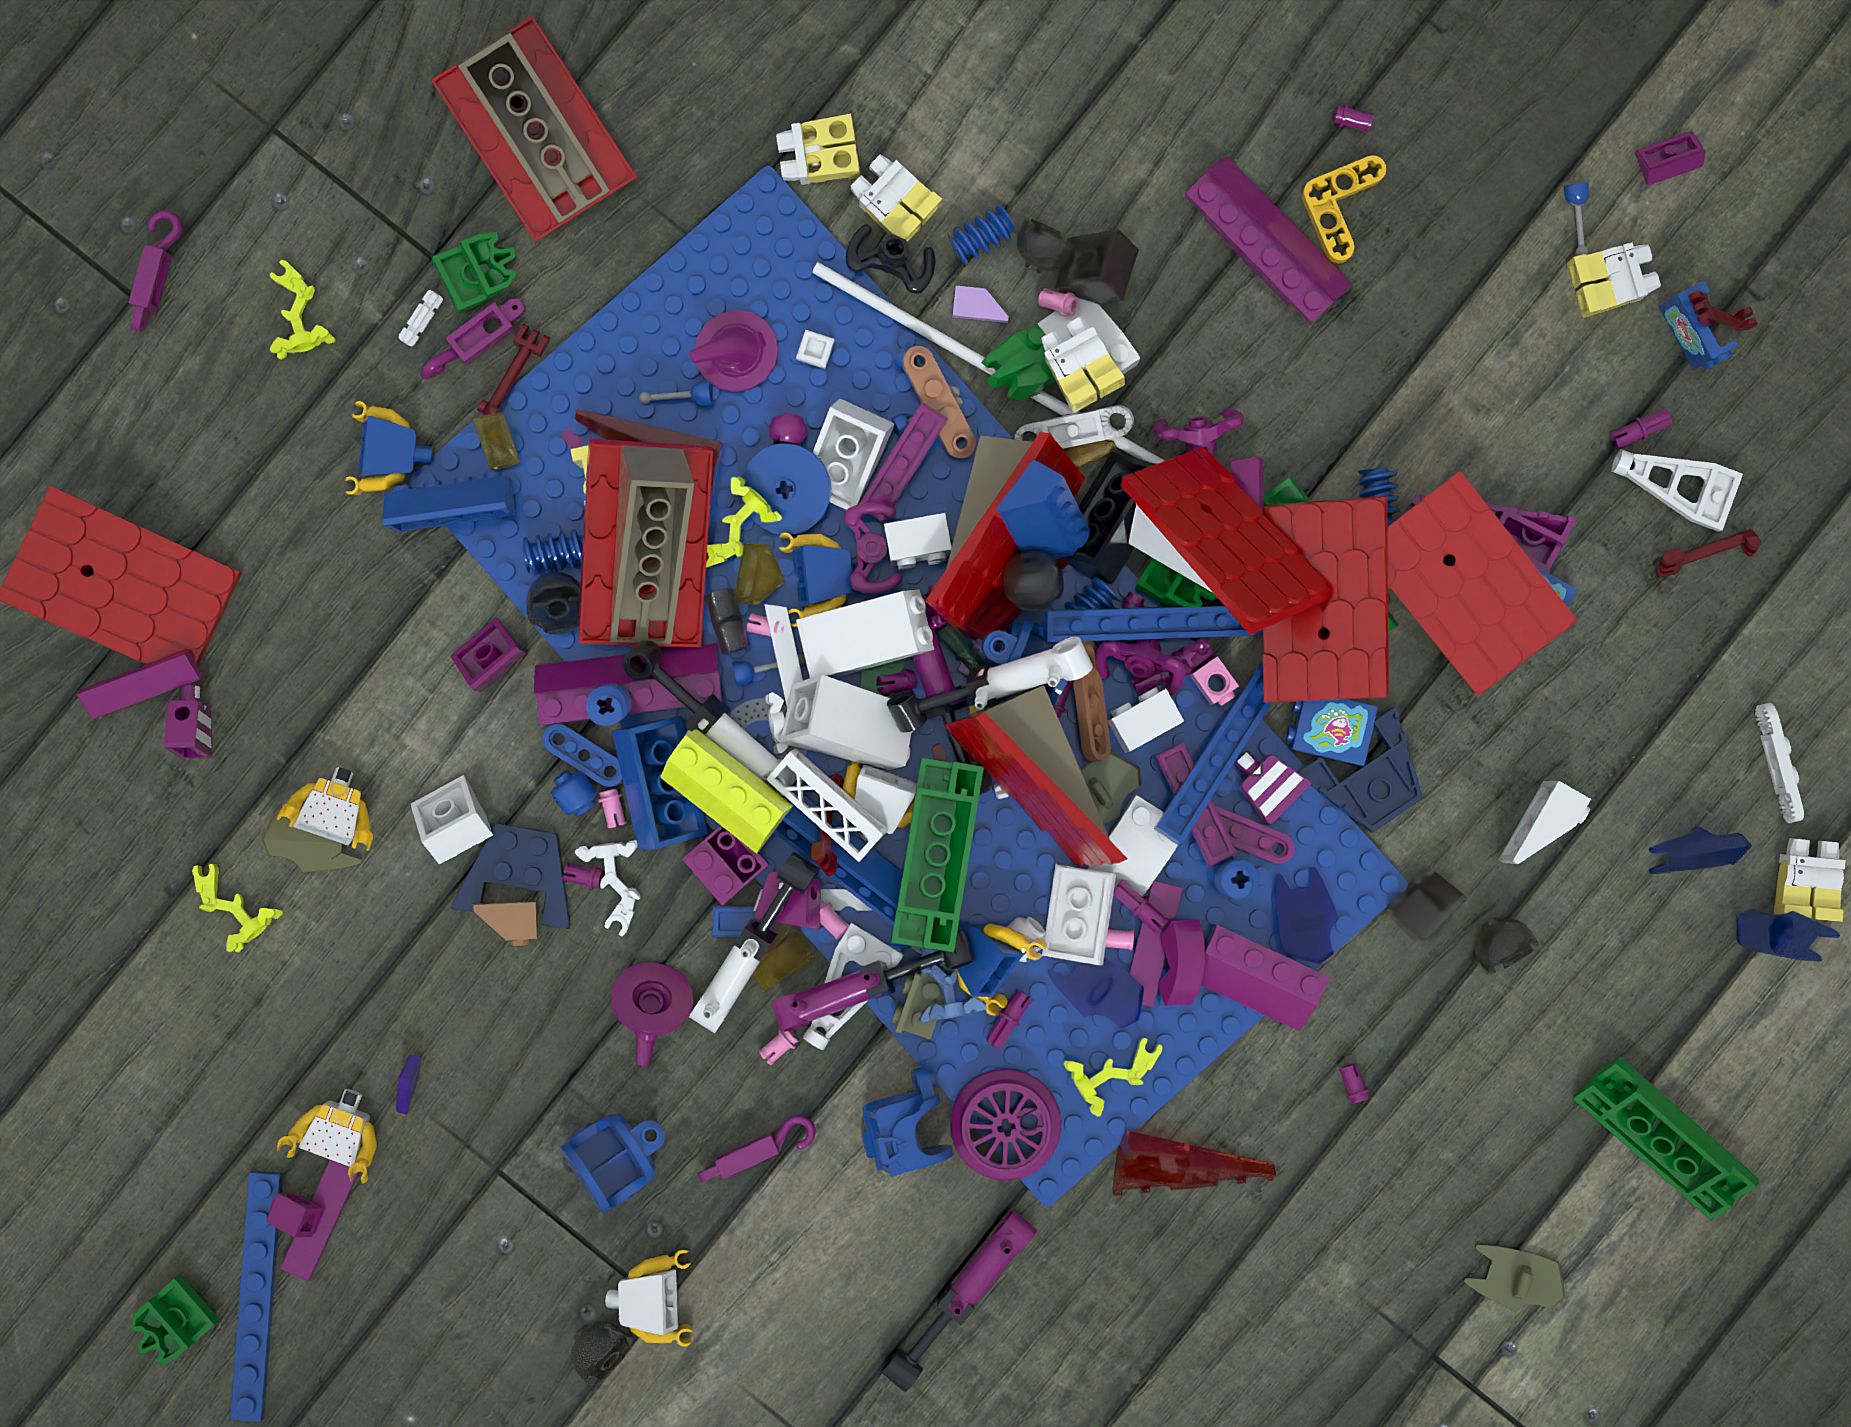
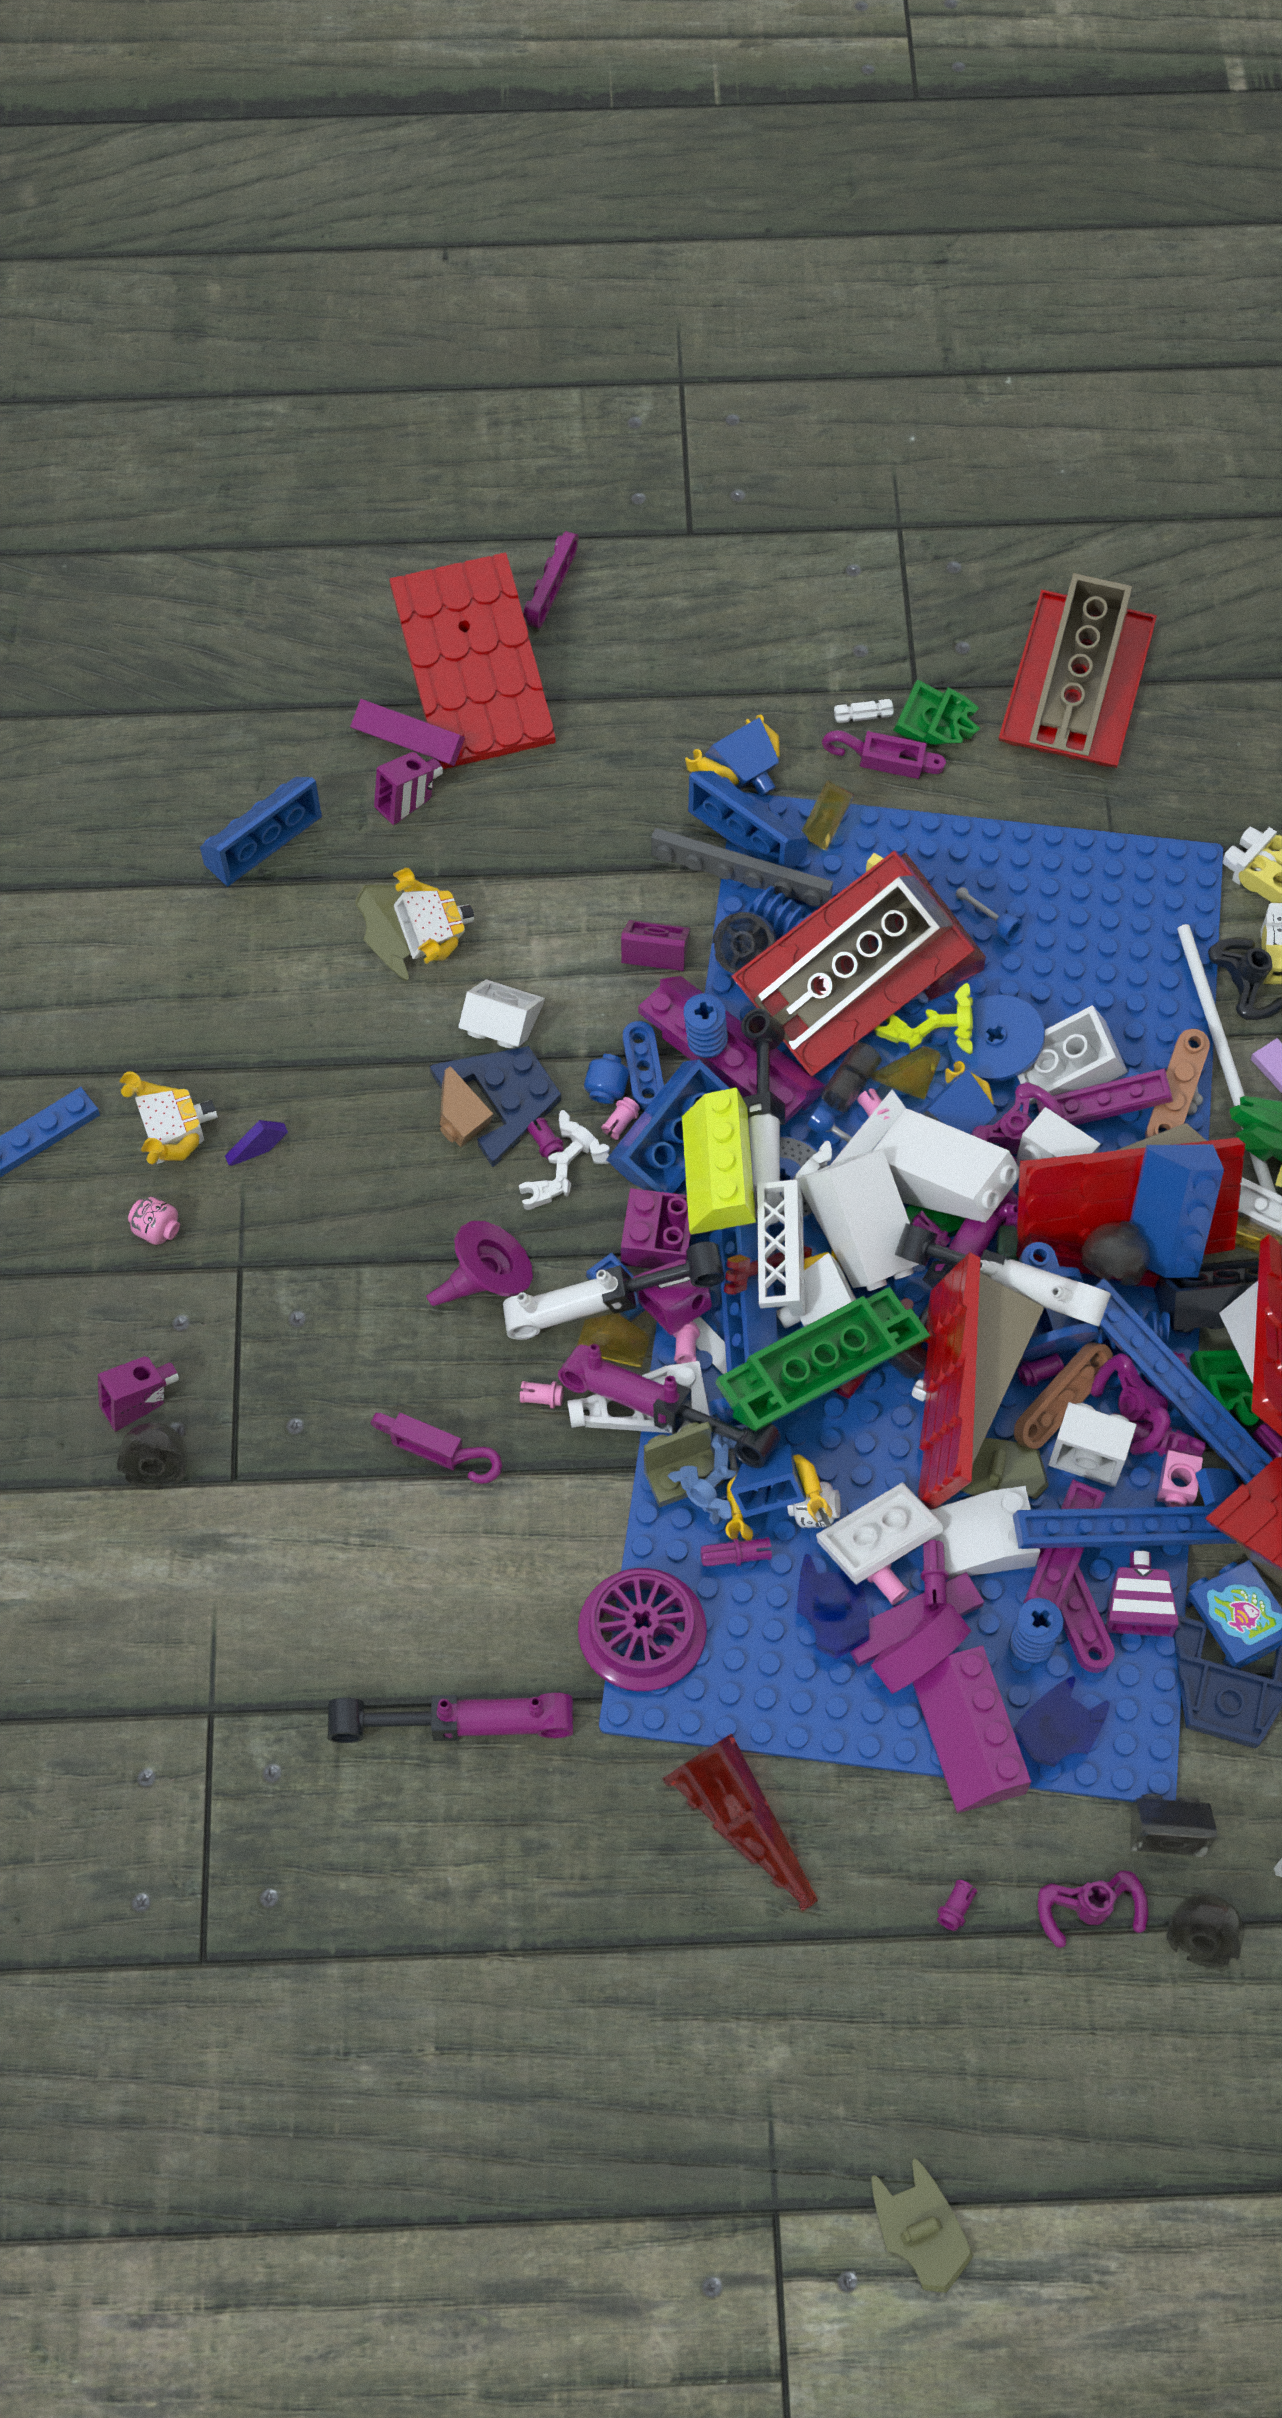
camera: 50 degrees right, 25 degrees down
magenta piece [128,210,183,332] -> none
neon yellow piece [192,864,284,952] -> none
magenta brick [266,1193,324,1237] -> none
neon yellow piece [269,260,336,360] -> none
magenta tile [280,1160,360,1281] -> none
dark red hinge [477,324,550,421] -> none
blue animal [560,1113,665,1214] -> none
white torso [605,1249,693,1347] -> none
magenta piece [689,310,779,392] -> none
magenta piece [769,413,807,445] -> none
white tile [796,330,835,369] -> none
blue animal [861,1066,954,1177] -> none
neon yellow piece [1063,1037,1162,1117] -> none
green slope [1573,1056,1759,1221] -> none
none -> magenta torso [98,1356,179,1432]
none -> bright pink head [128,1196,180,1245]
none -> blue slope [200,777,322,887]
none -> magenta plate [523,531,579,628]
none -> dark grey plate [651,828,833,907]
none -> magenta piece [1037,1870,1149,1948]
none -> blue slope [1195,1468,1240,1506]

